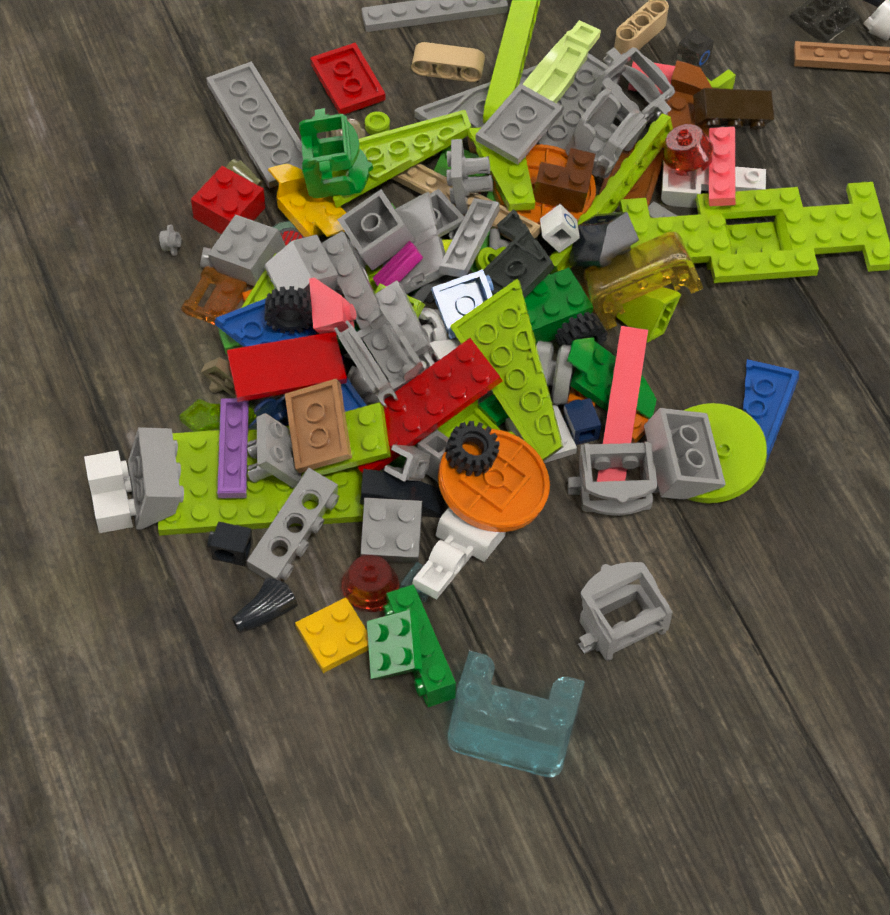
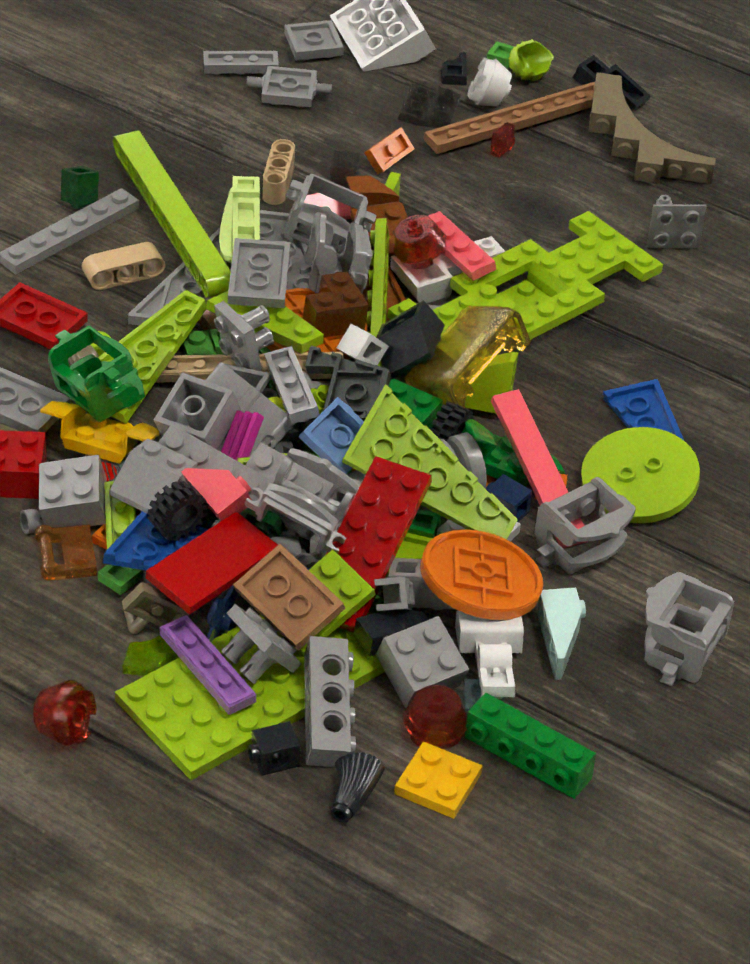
camera: 35 degrees left, 15 degrees down
white brick [84,451,136,533] -> none
light grey slope [128,427,184,529] -> none
plate [367,610,422,680] -> none
black tyre [445,421,500,476] -> none
clear light blue windscreen [447,651,585,777] -> none
light grey slope [644,408,726,499] -> none
dark brown brick [693,88,774,130] -> none
none -> clear red cone [33,680,96,746]
none -> orange plate [364,127,415,175]
none -> clear red plate [490,122,515,158]
none -> light aqua slope [537,587,586,680]

